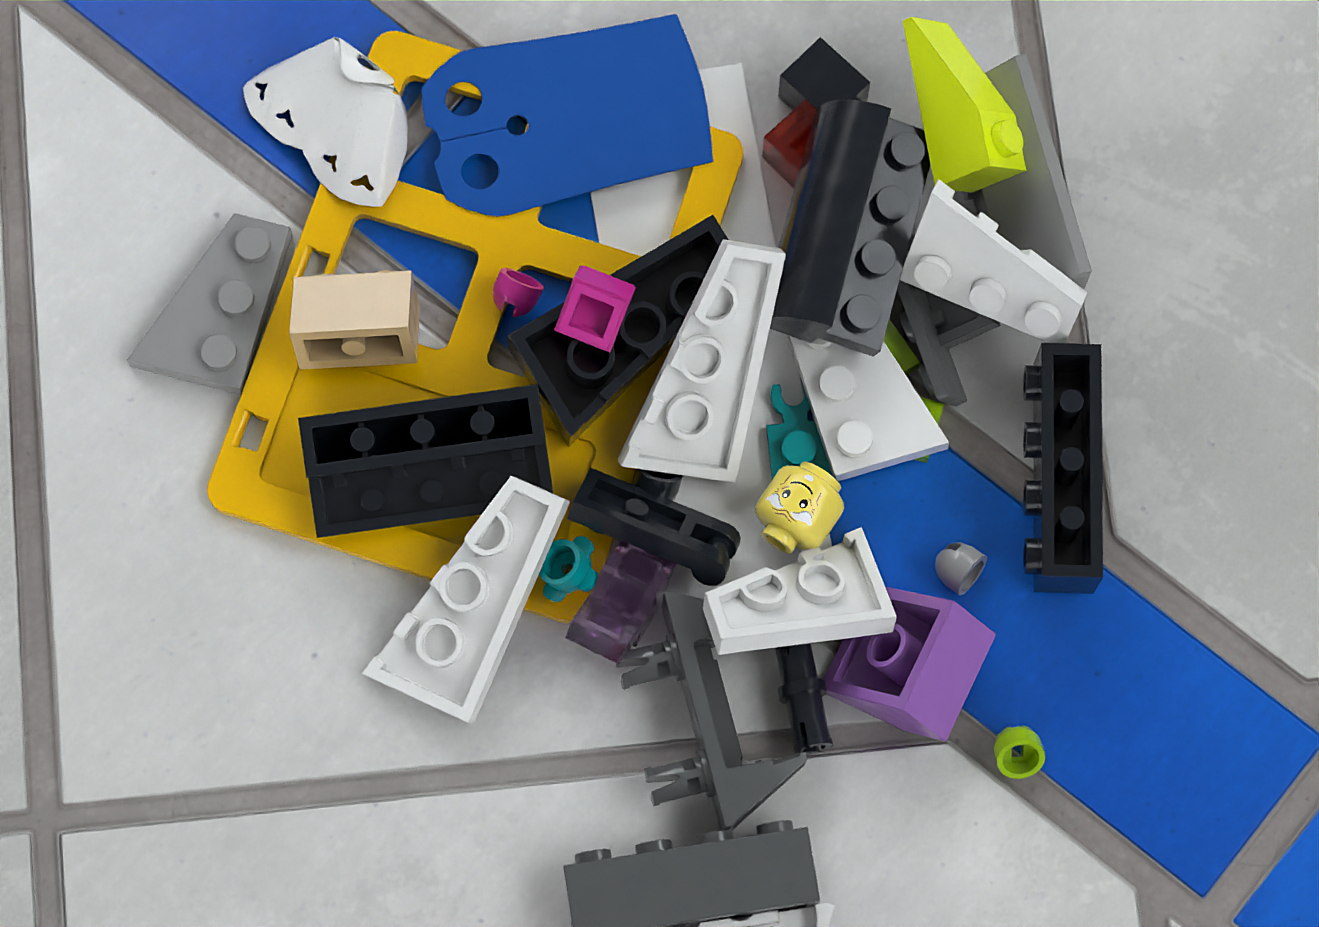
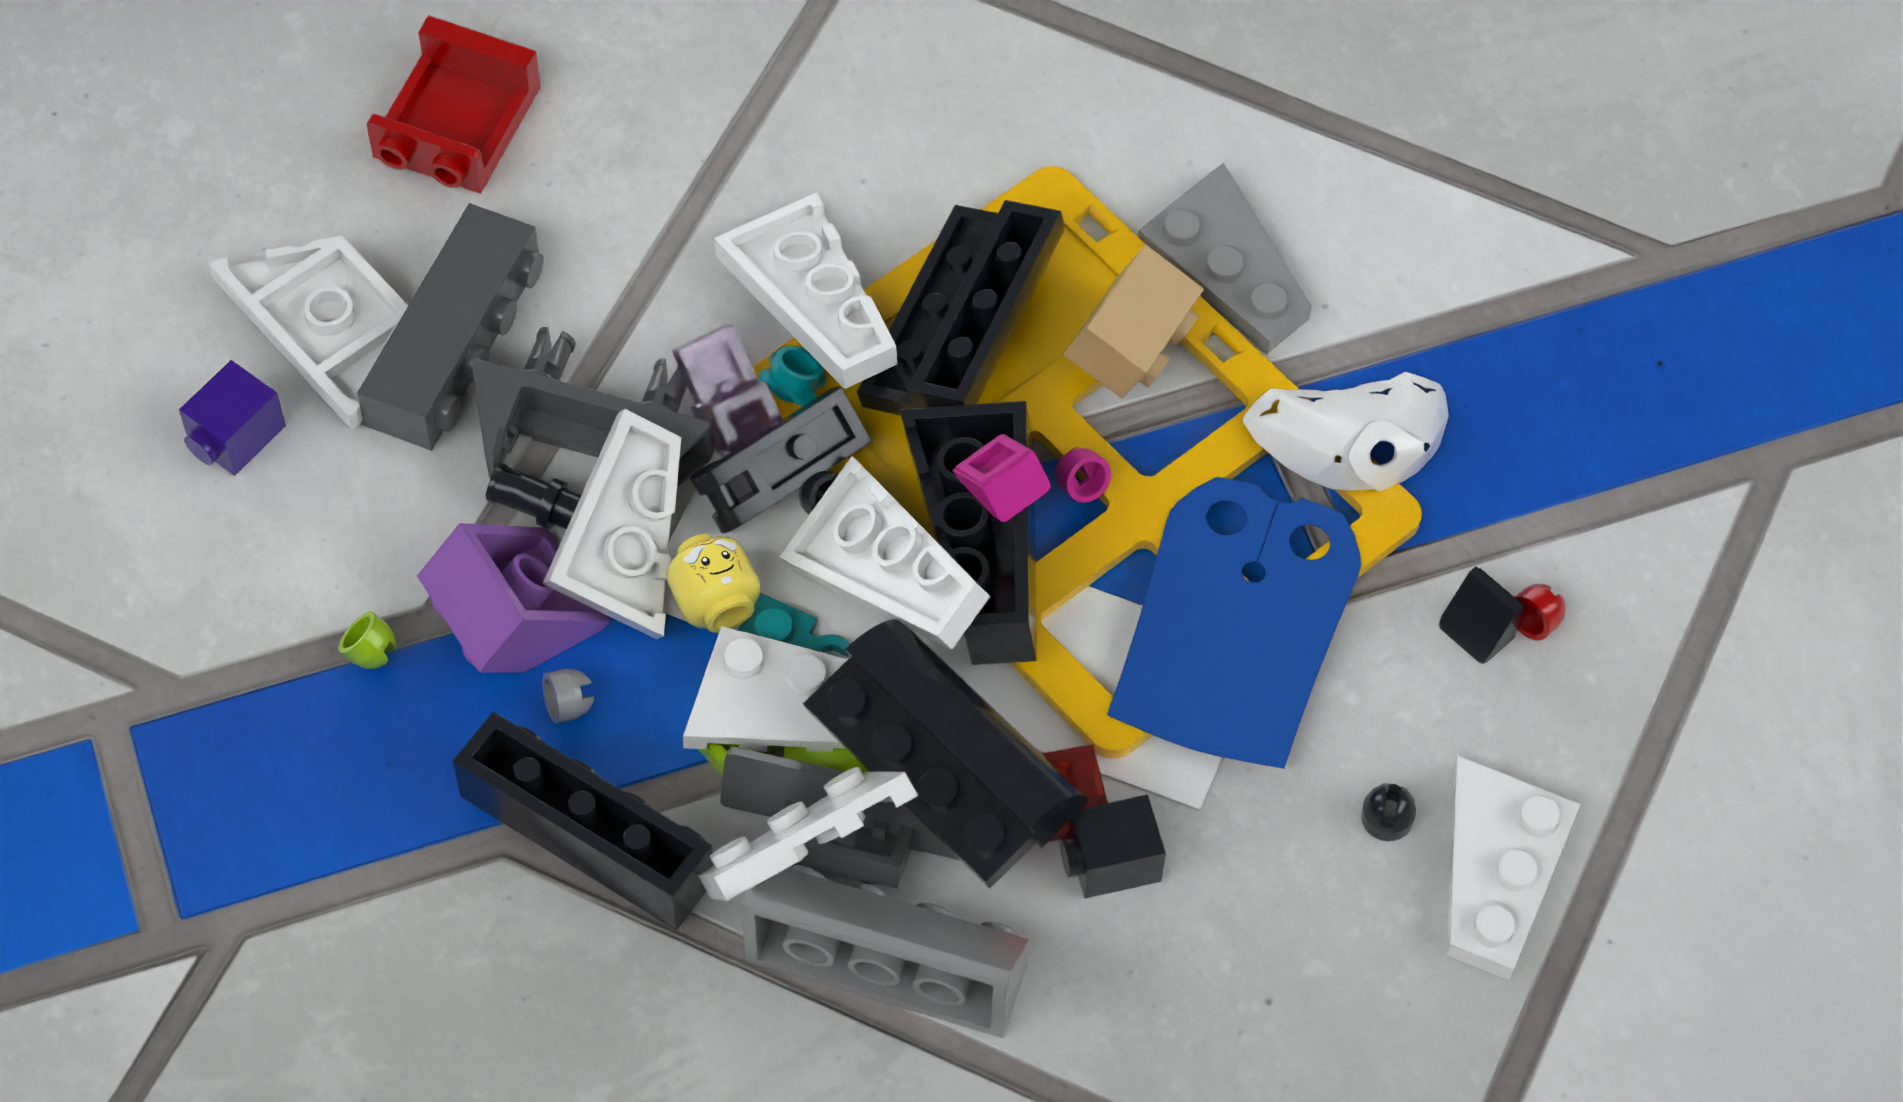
camera: 120 degrees right, 15 degrees down
neon yellow slope [902,17,1027,193] -> none

